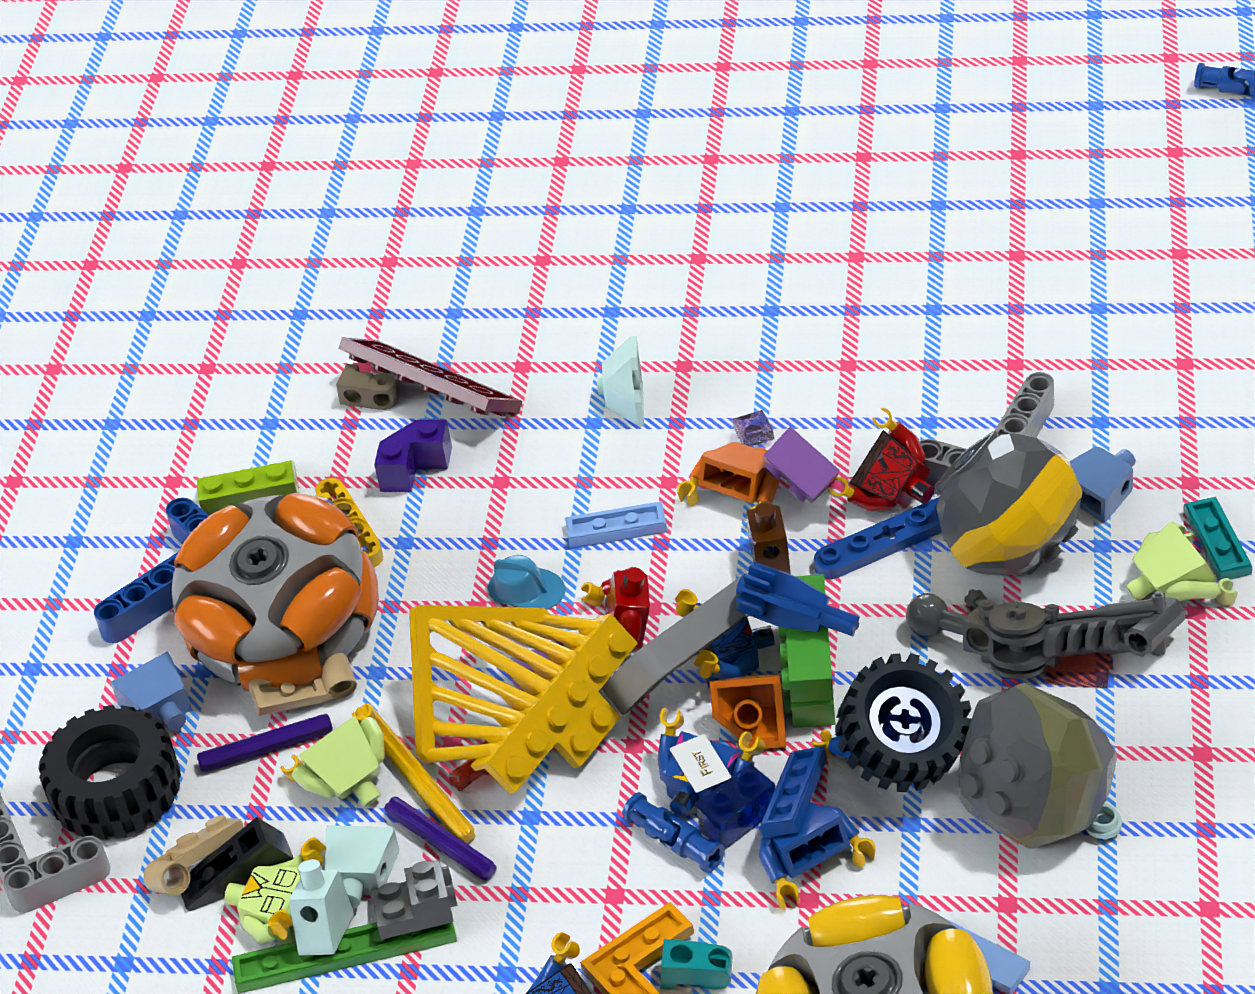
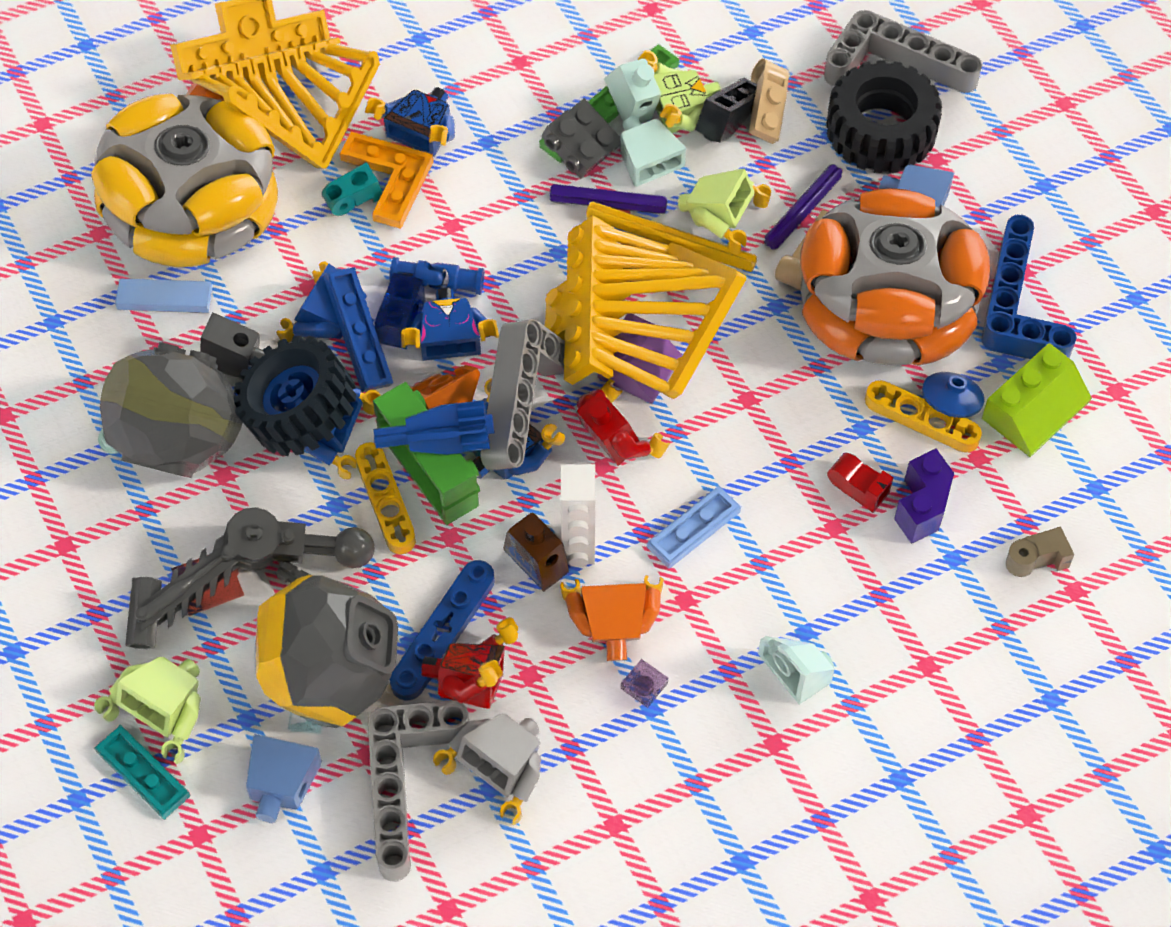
camera: 140 degrees right, 15 degrees up
plate [338,337,523,416] -> none
dark azure piece [487,555,566,610] -> none
white sticker [669,734,732,793] -> none
medium lavender slope [763,426,840,503] -> none
none -> dark grey torso [200,312,265,379]
none -> yellow beam [355,442,416,555]
none -> light grey torso [433,714,541,825]
none -> white brick [561,464,596,567]
none -> red leg [827,452,894,513]

